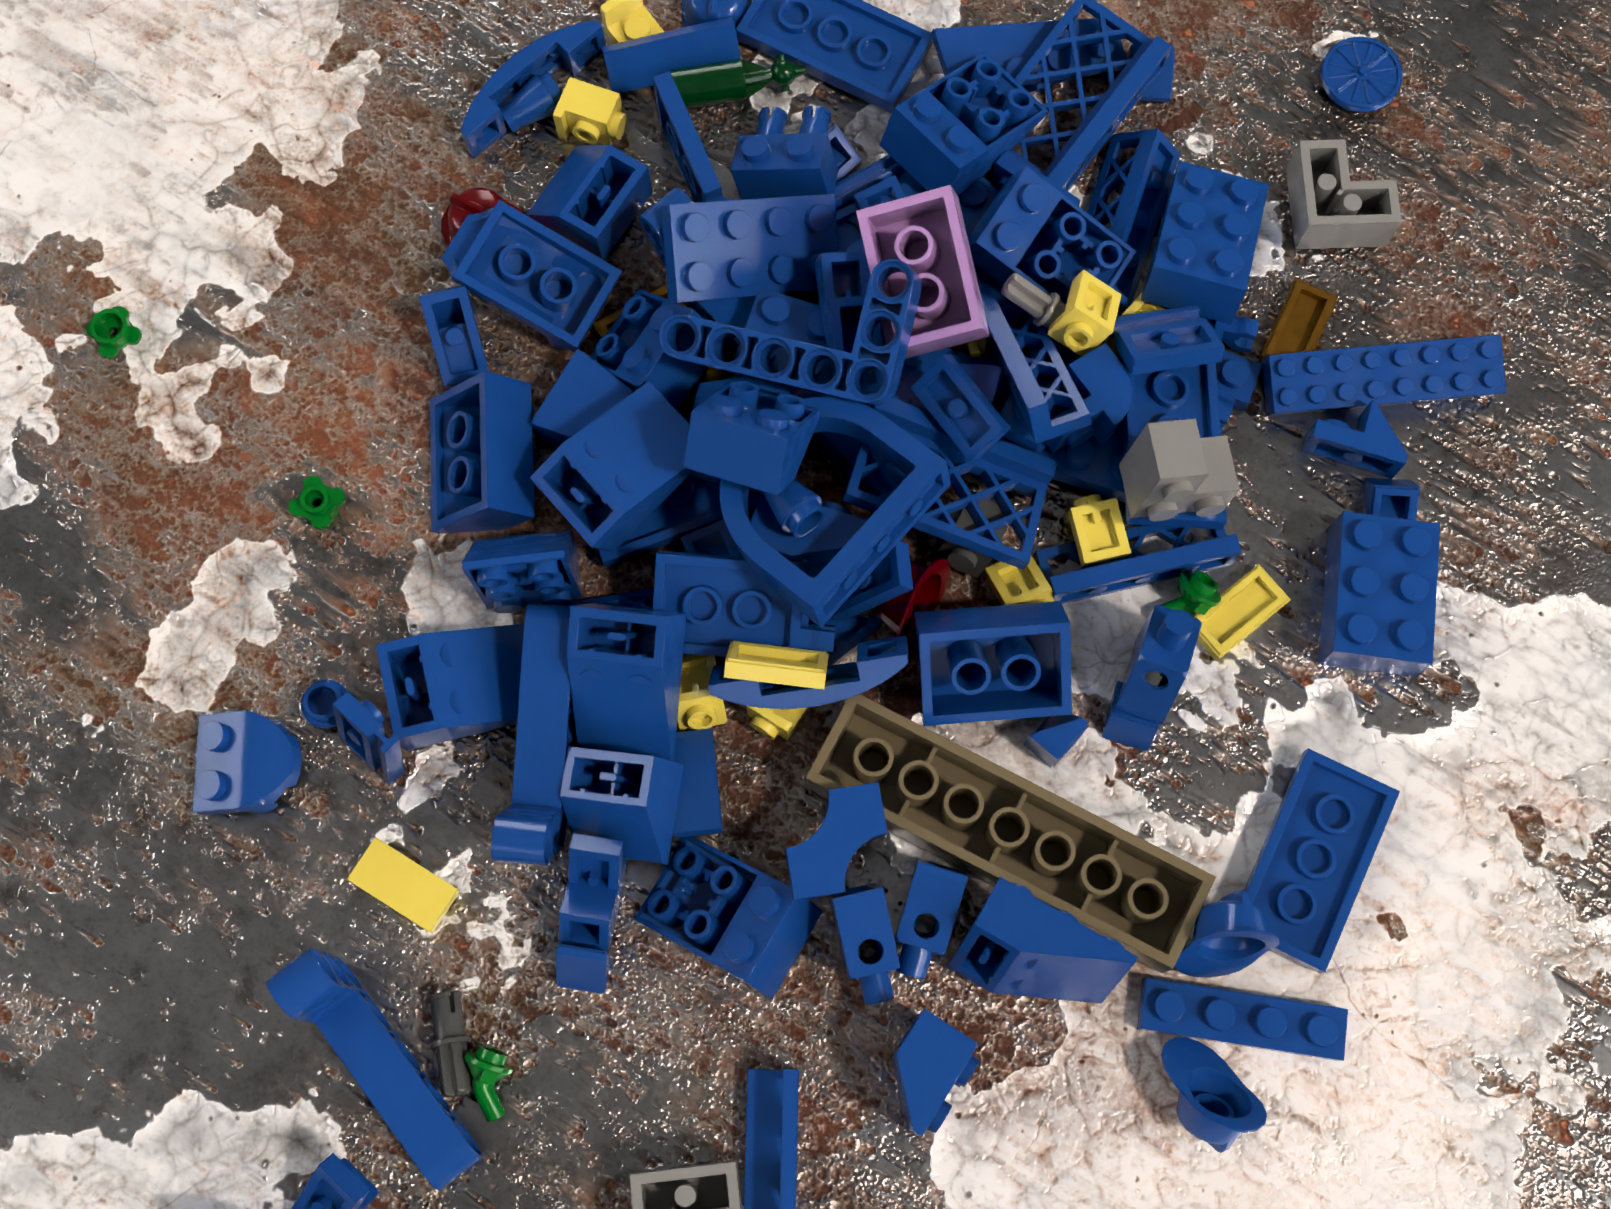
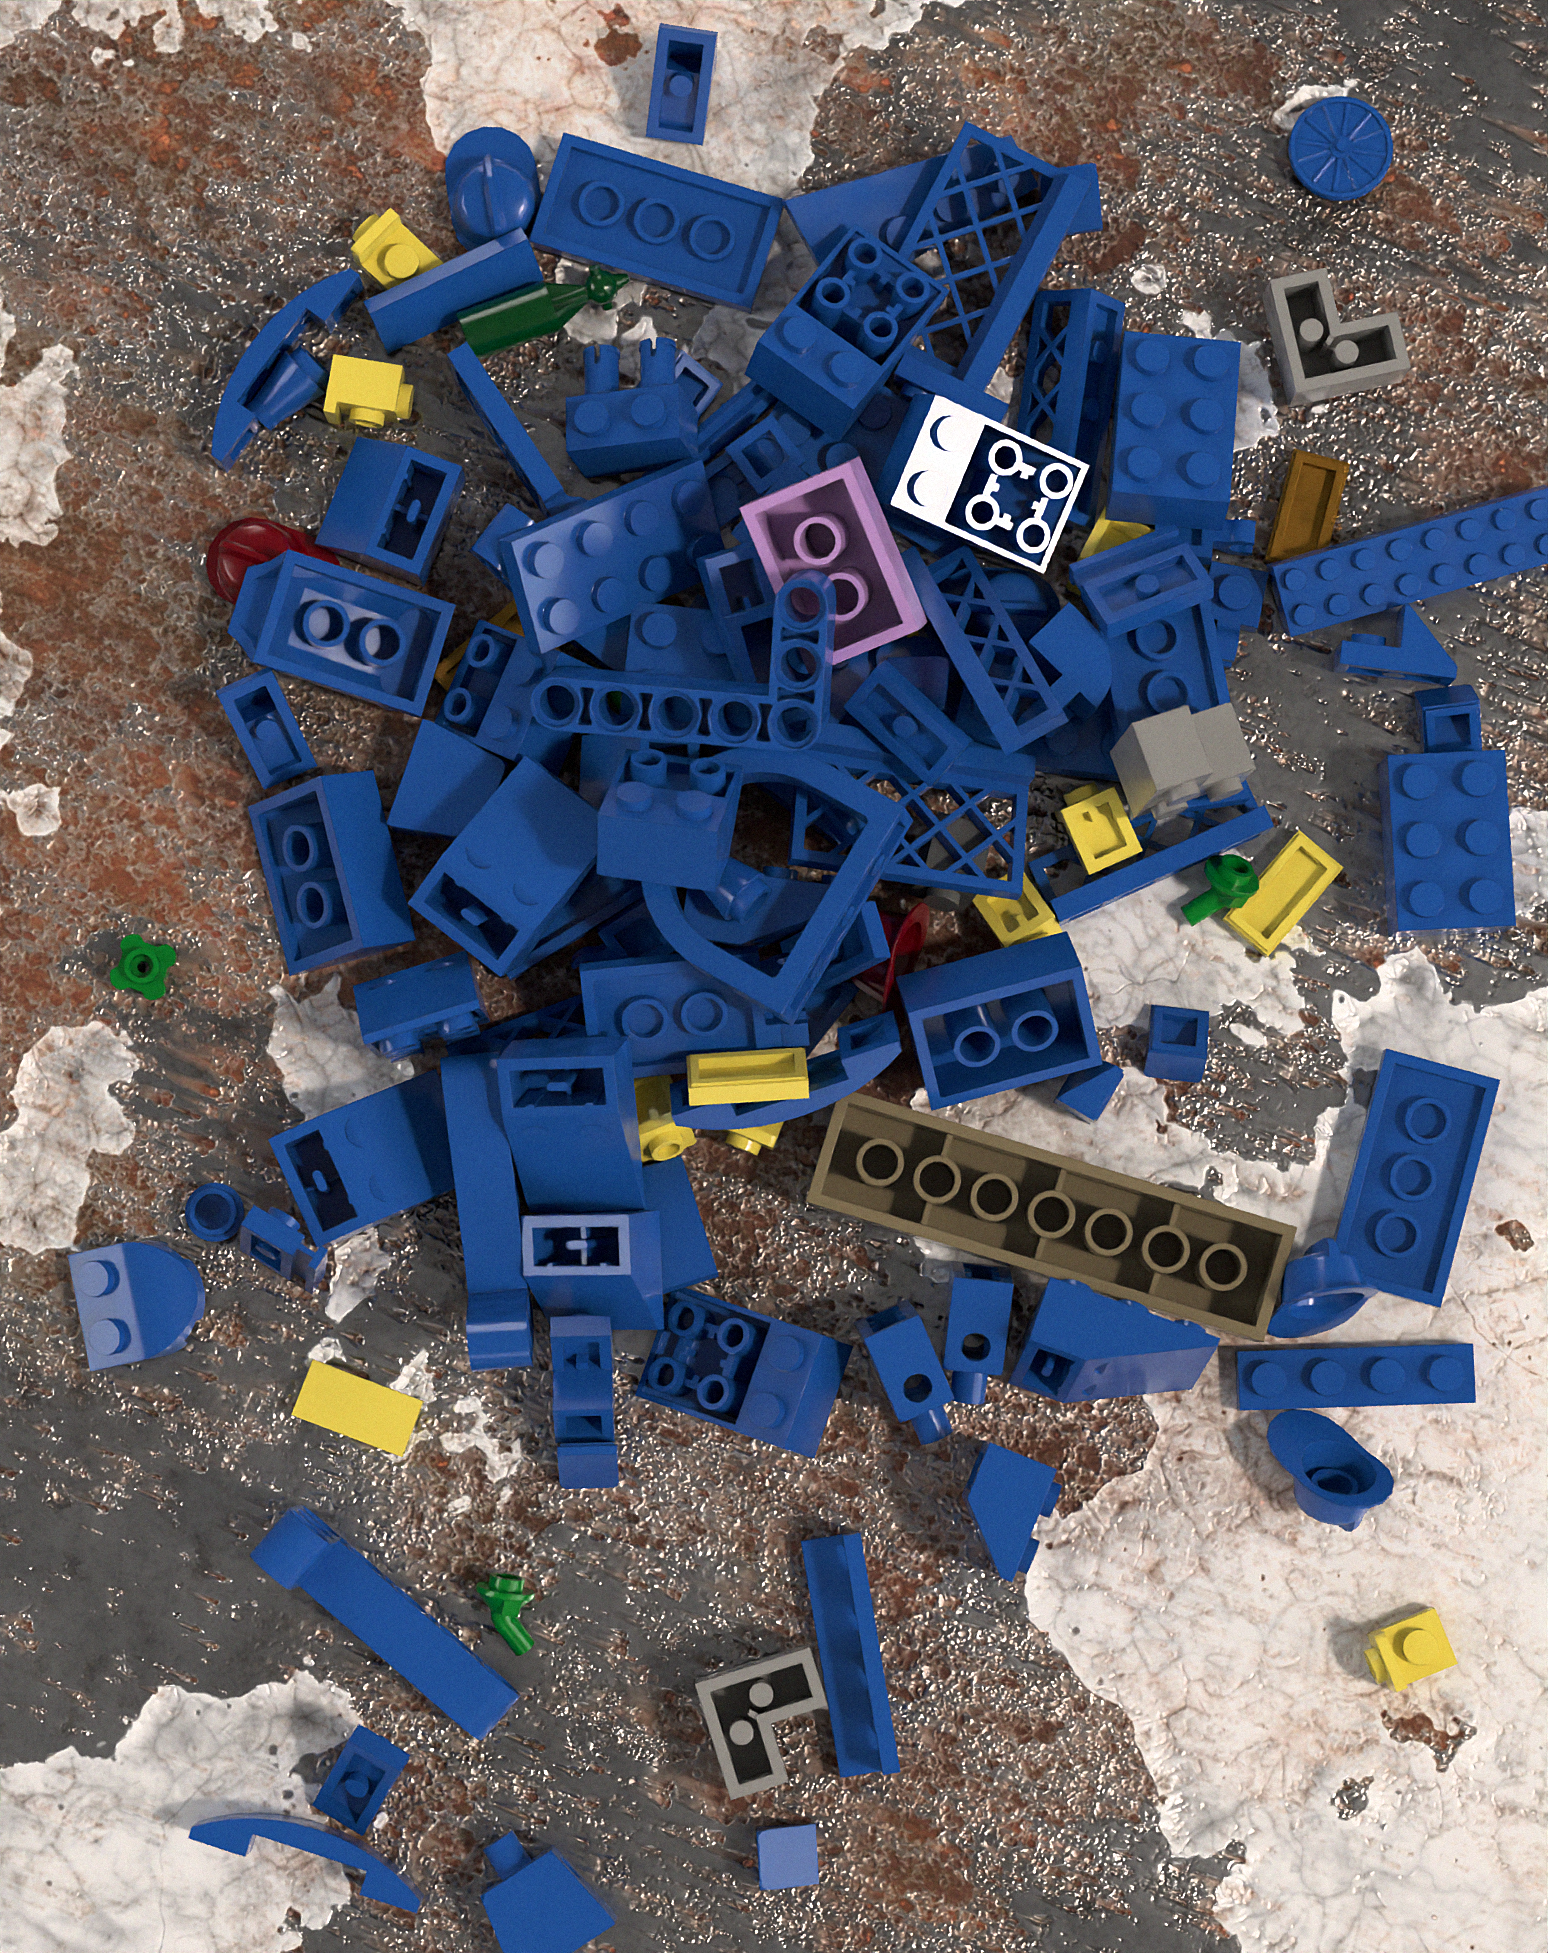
camera: 15 degrees left, 10 degrees up
dark grey axle [428,991,472,1098] -> none
blue tile [785,782,888,902] -> none
light grey axle [1001,273,1066,330] -> none
light yellow bracket [1048,269,1122,357] -> none
blue torso [1115,605,1202,725] -> none

